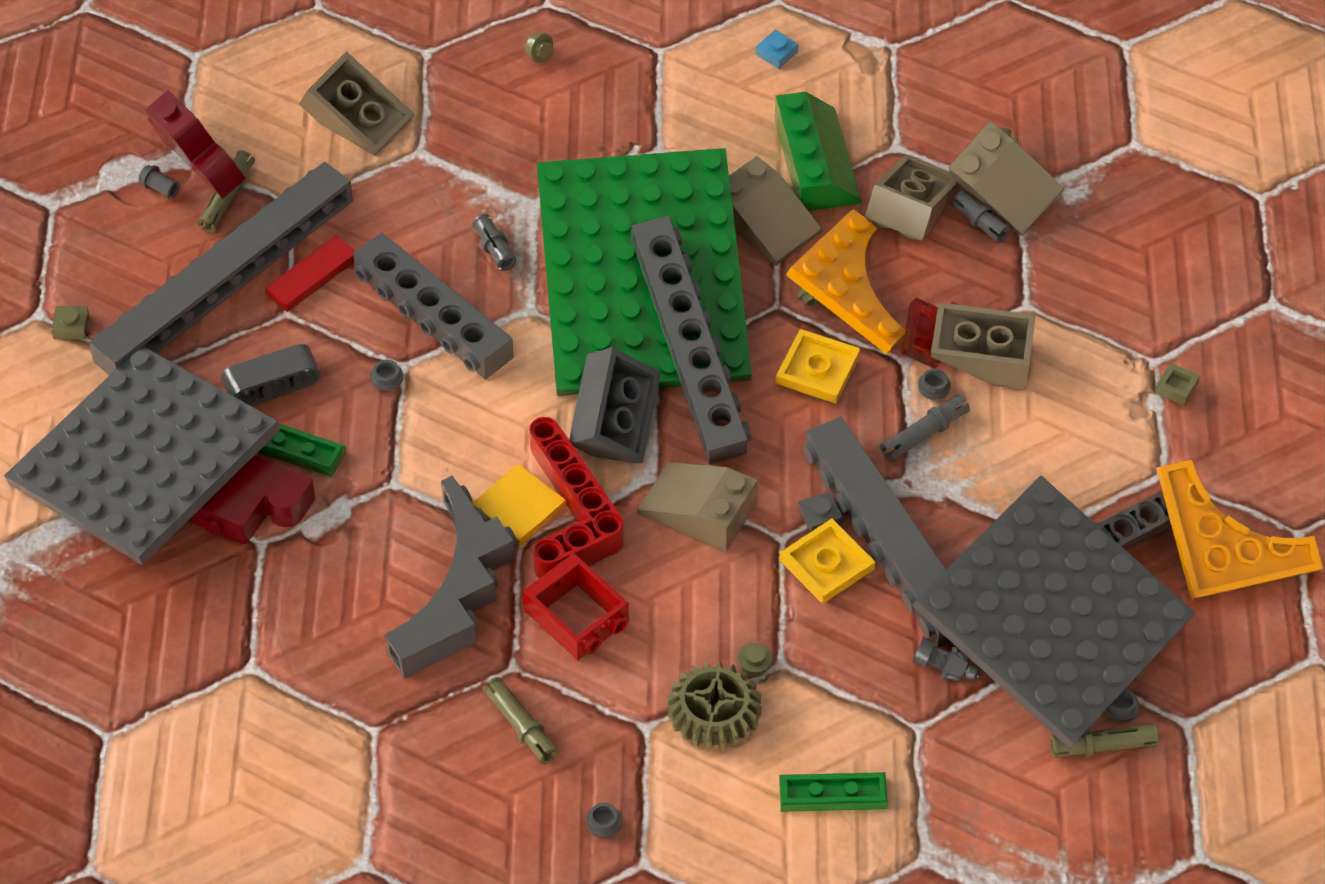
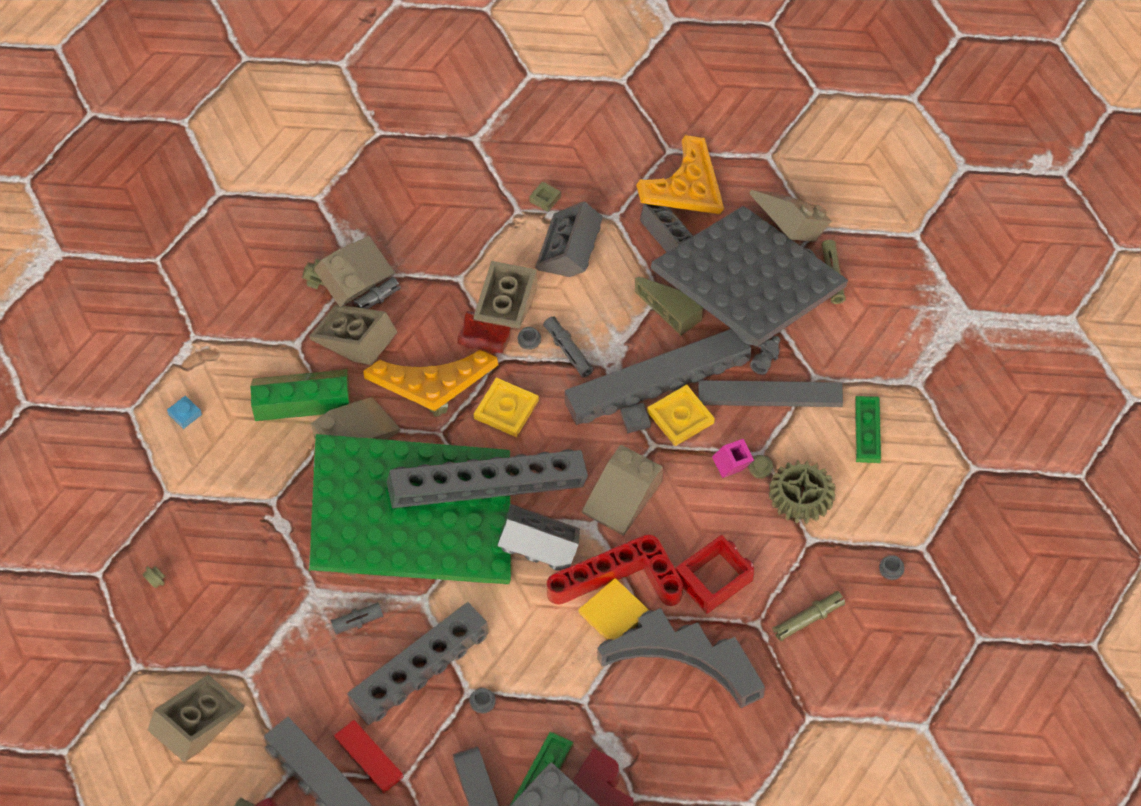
camera: 85 degrees left, 5 degrees up
none -> dark grey slope [535,201,603,277]
none -> dark grey tile [698,380,843,407]
none -> dark pink brick [712,439,754,478]
none -> dark tan slope [749,190,831,242]

